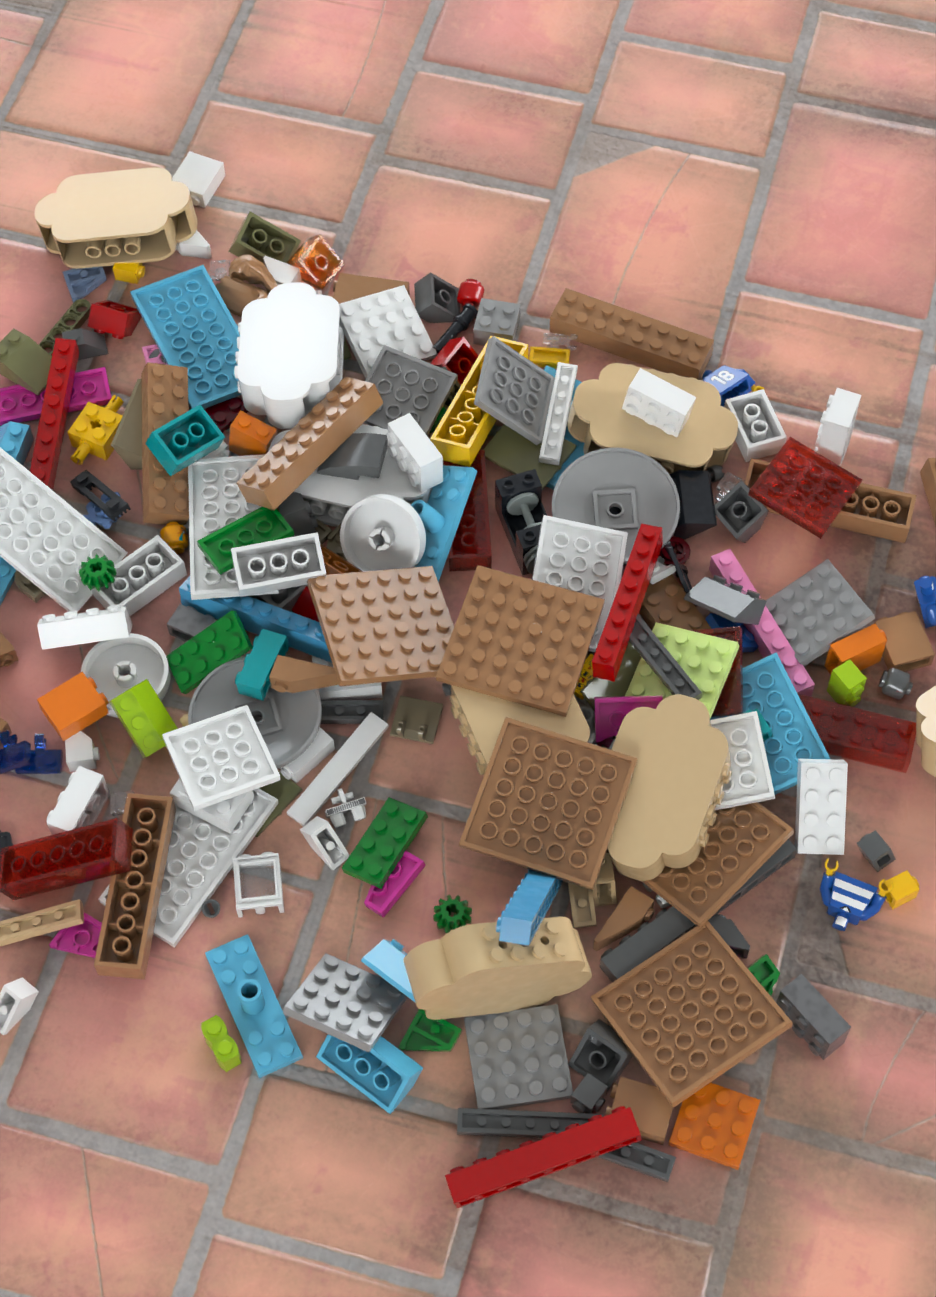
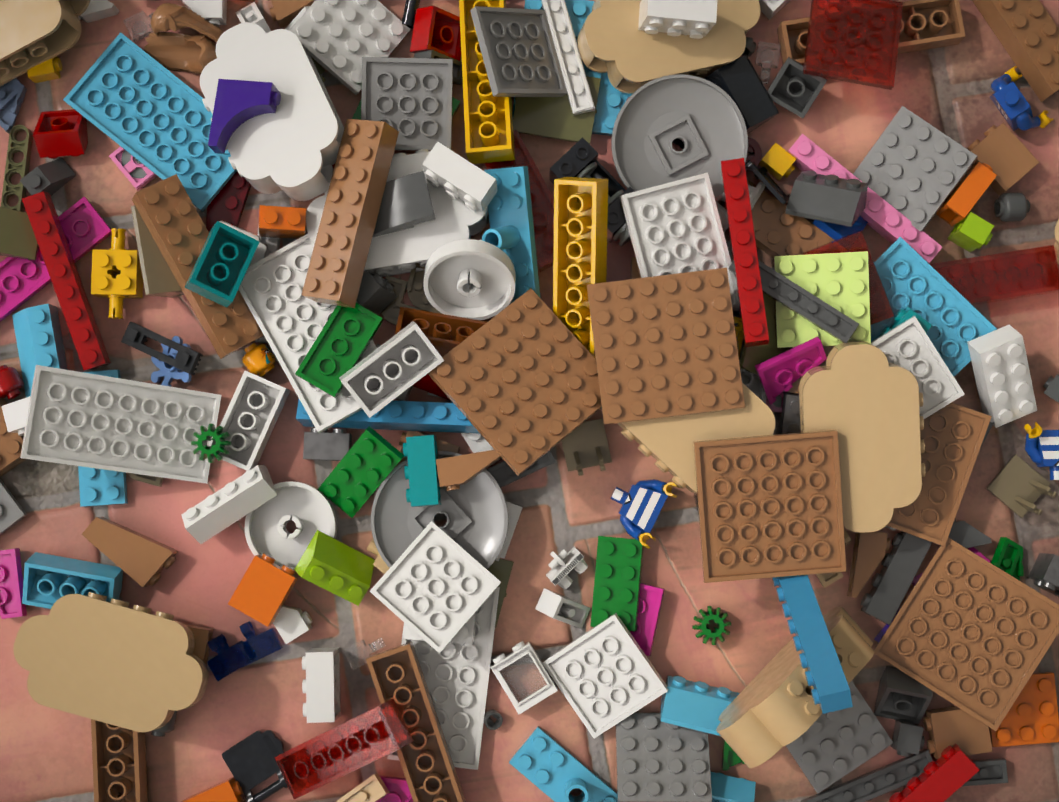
camera: 20 degrees left, 25 degrees up
white tile [287,712,389,827] -> none
none -> dark purple arch [208,79,281,154]
none -> white plate [542,613,668,738]
none -> yellow brick [553,177,608,359]
none -> torso [610,479,680,549]
none -> yellow brick [758,142,796,181]
none -> dark tan plate [986,454,1057,518]

